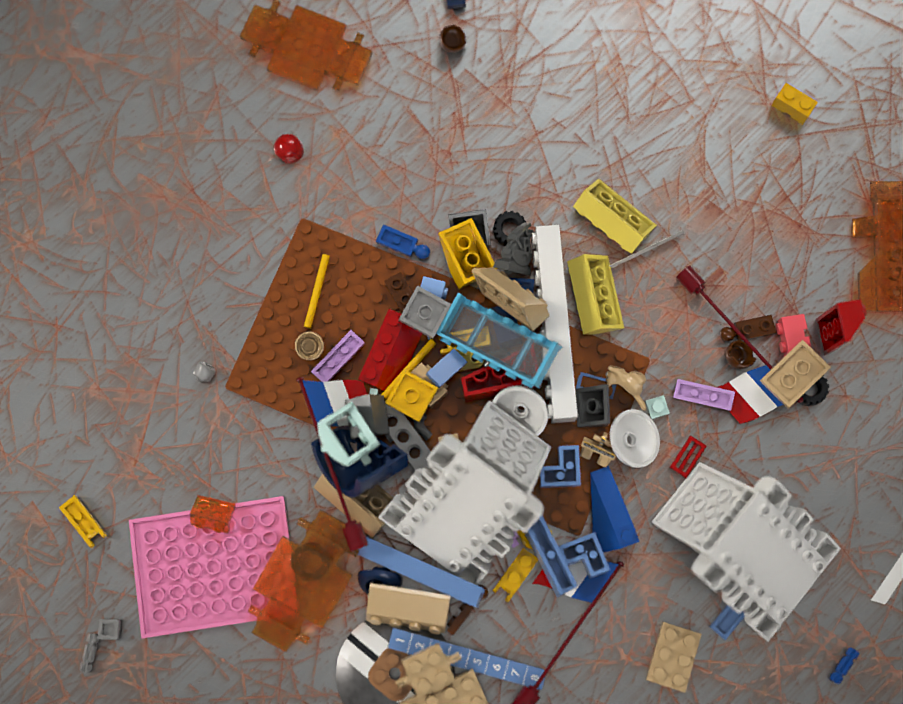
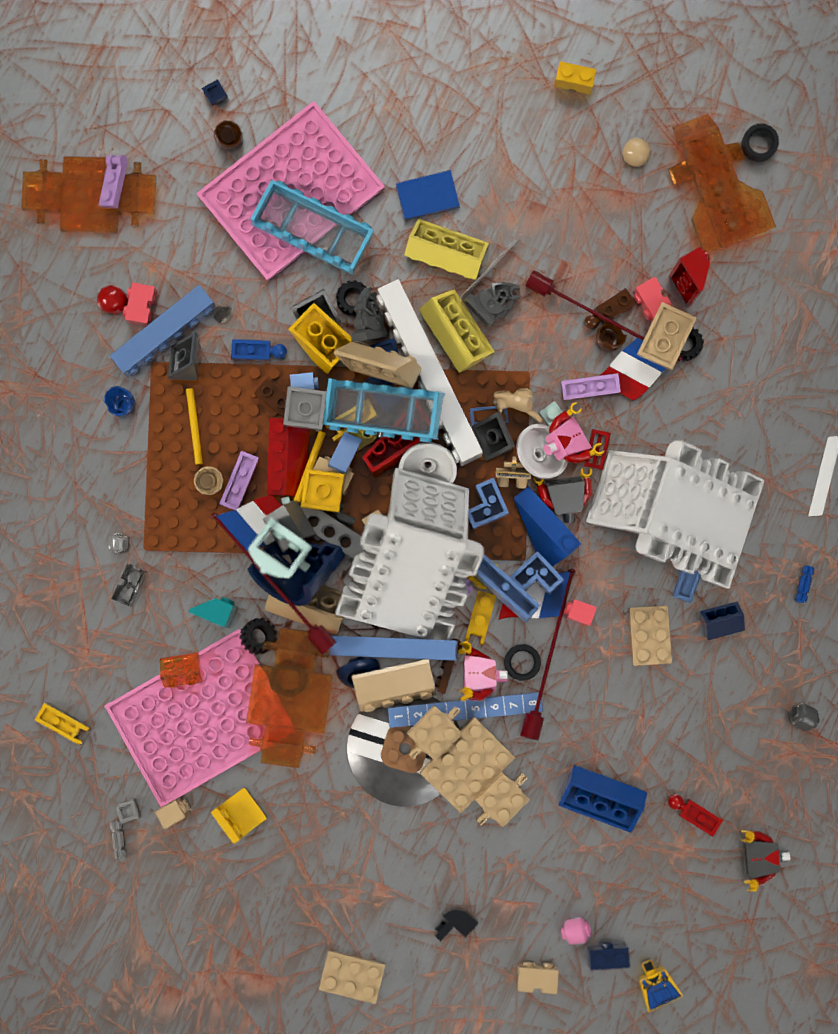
camera: 25 degrees left, 5 degrees up
none -> lavender plate [99,155,128,208]
none -> blue hair [103,386,134,417]
none -> medium blue brick [110,285,215,376]
none -> light grey piece [111,563,147,607]
none -> coral brick [123,282,158,326]
none -> tan brick [155,797,191,829]
none -> dark grey slope [168,332,201,380]
none -> teal slope [189,597,238,628]
none -> bright pink plate [196,101,385,282]
none -> yellow bracket [210,788,267,844]
none -> clear smoke piece [212,304,233,324]
none -> black tyre [240,618,277,655]
none -> clear window [250,180,374,275]
none -> blue tile [396,170,460,221]
none -> torso [458,641,507,702]
none -> dark grey piece [464,282,521,330]
none -> black tyre [504,644,541,681]
none -> dark grey torso [533,468,592,523]
none -> torso [544,402,605,464]
none -> coral brick [563,599,597,626]
none -> tan hair [622,138,651,167]
none -> dark blue brick [700,601,745,640]

